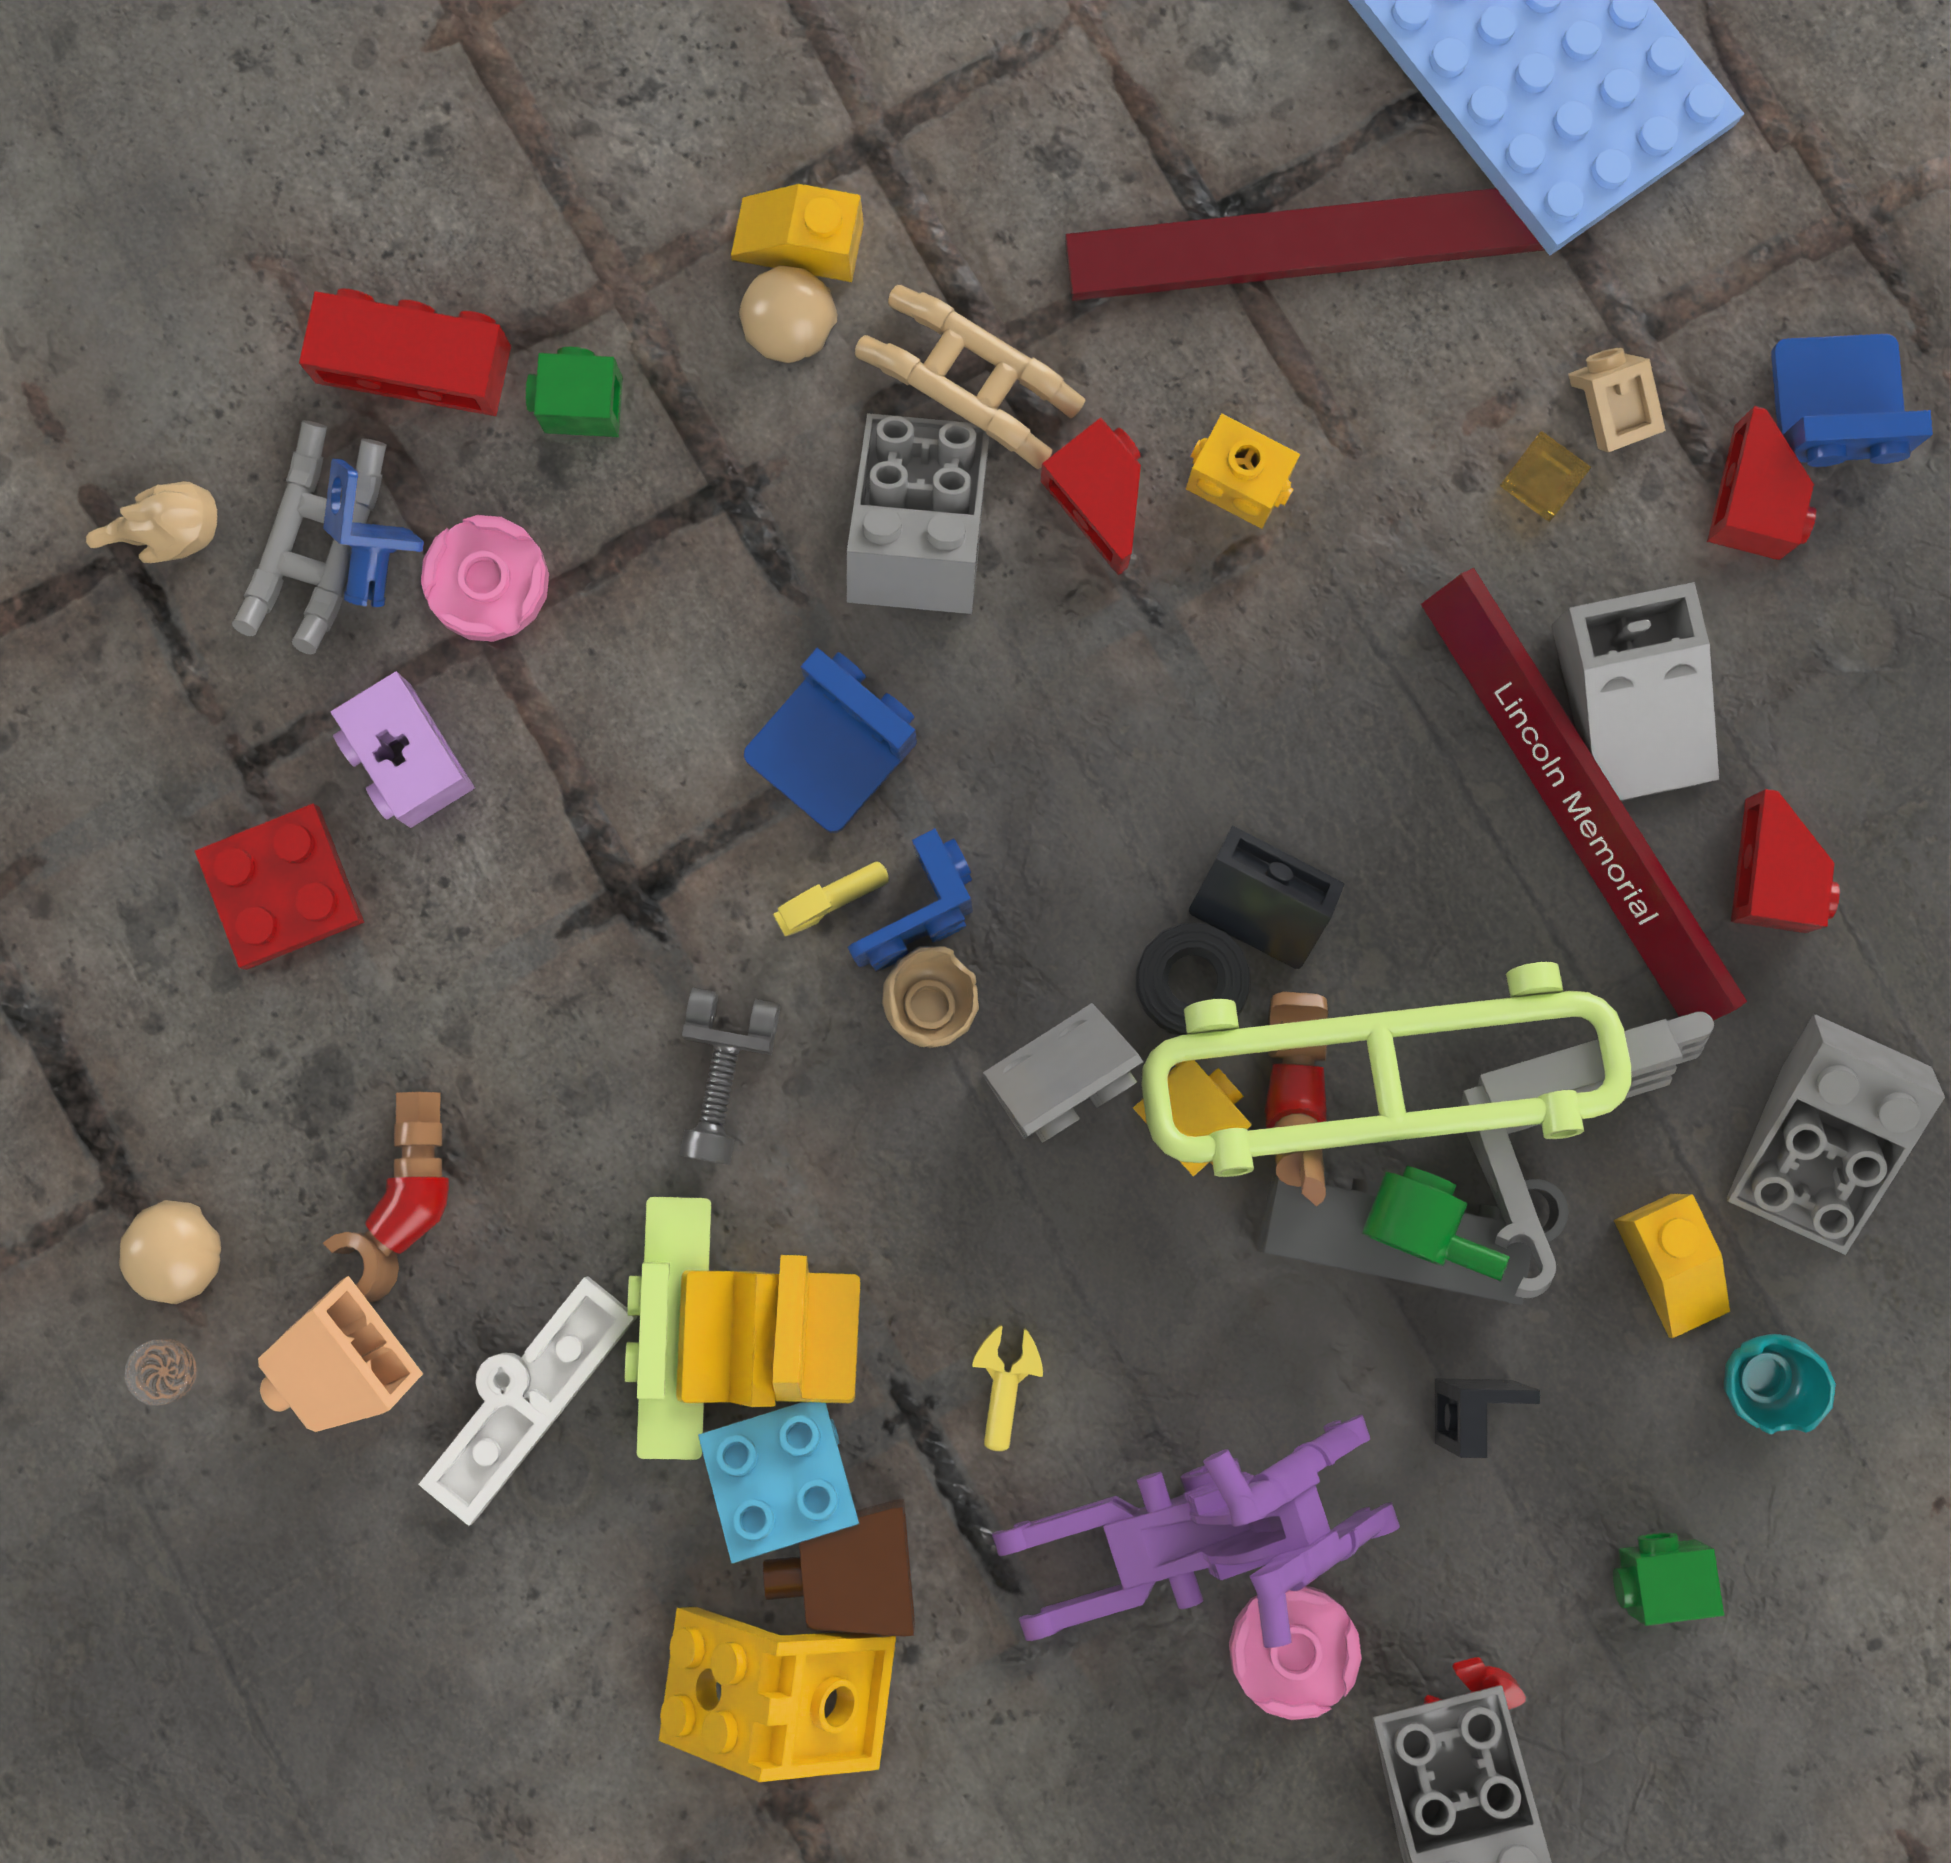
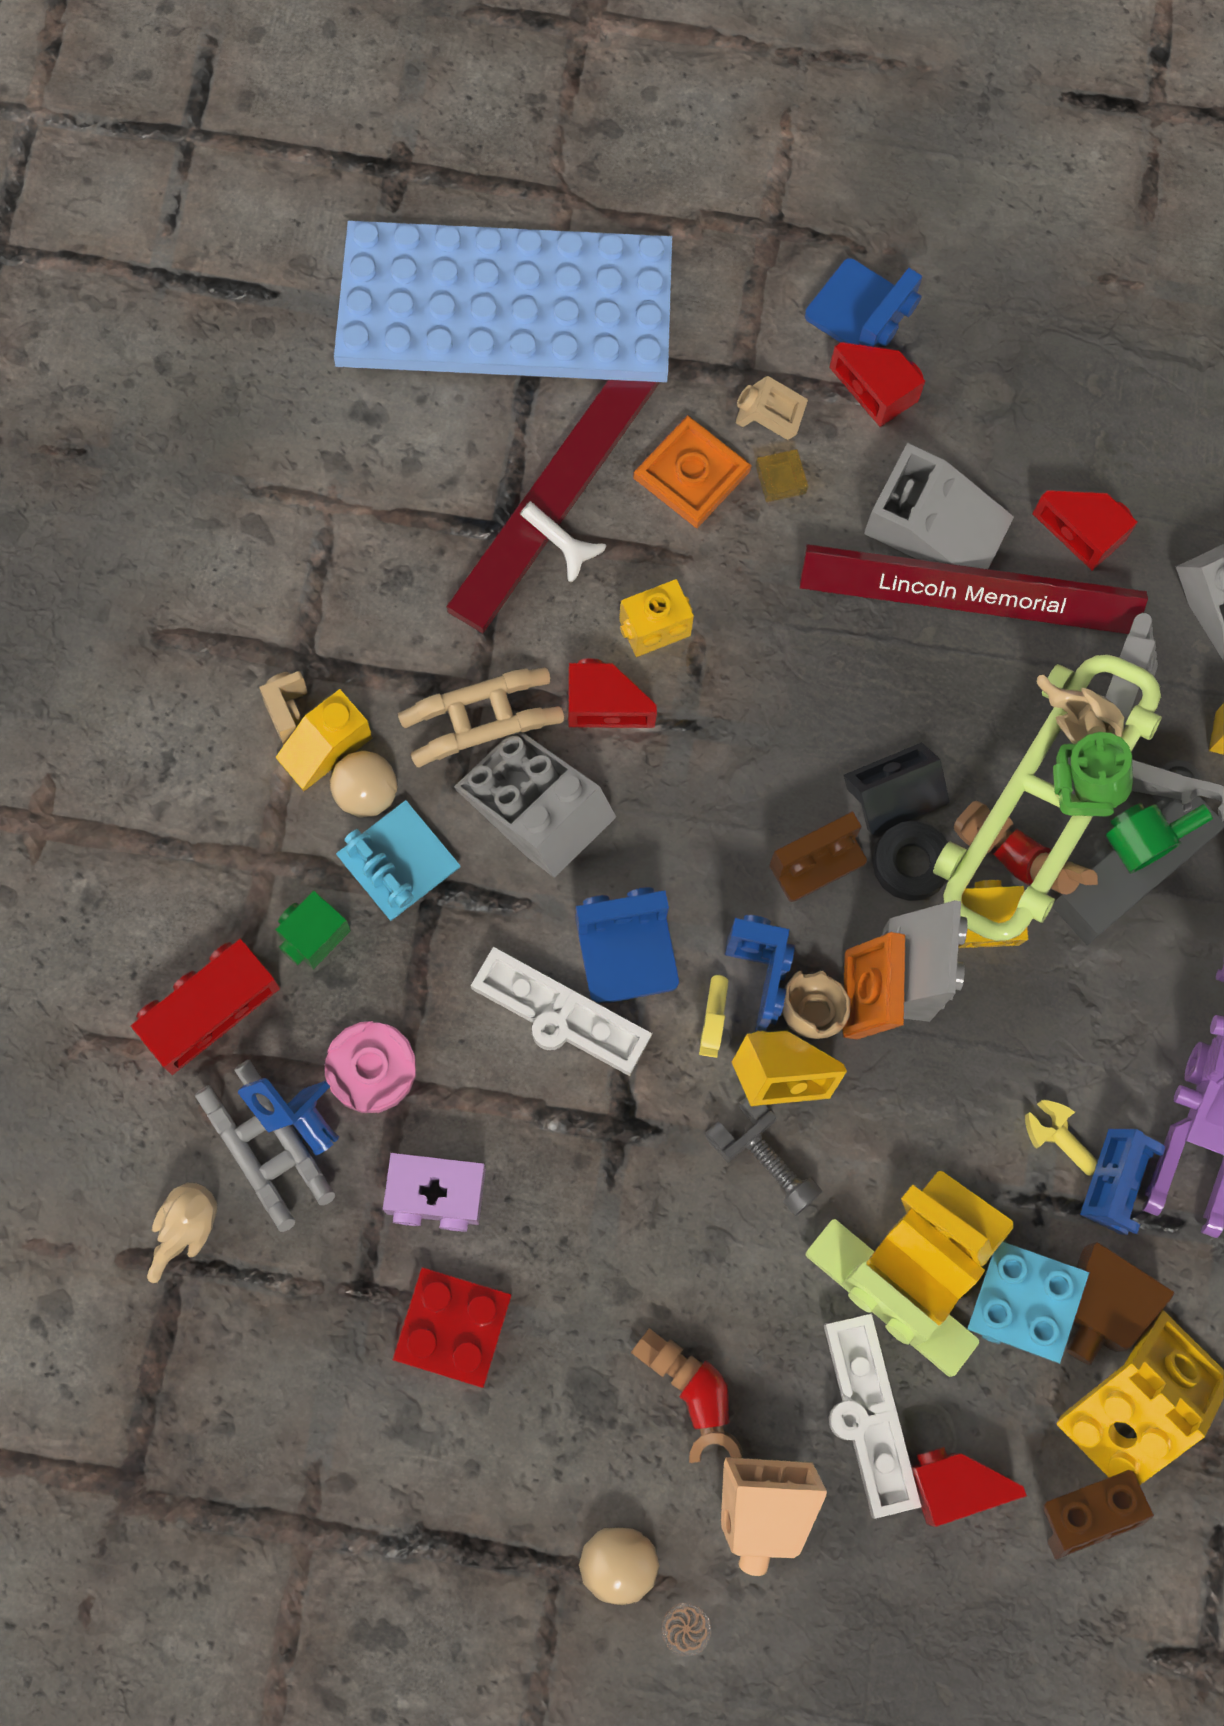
camera: 55 degrees left, 10 degrees down
none -> tan bracket [259,671,307,746]
none -> medium azure hinge [336,800,461,921]
none -> white hinge [471,947,652,1076]
none -> white piece [520,501,606,582]
none -> orange tile [633,415,752,529]
none -> yellow slope [731,1031,847,1106]
none -> reddish brown bracket [769,811,867,902]
none -> orange tile [843,932,905,1040]
none -> red slope [911,1446,1027,1527]
none -> tan piece [1037,675,1124,744]
none -> reddish brown bracket [1043,1470,1154,1560]
none -> bright green piece [1053,732,1133,816]
none -> blue hinge [1080,1129,1166,1235]

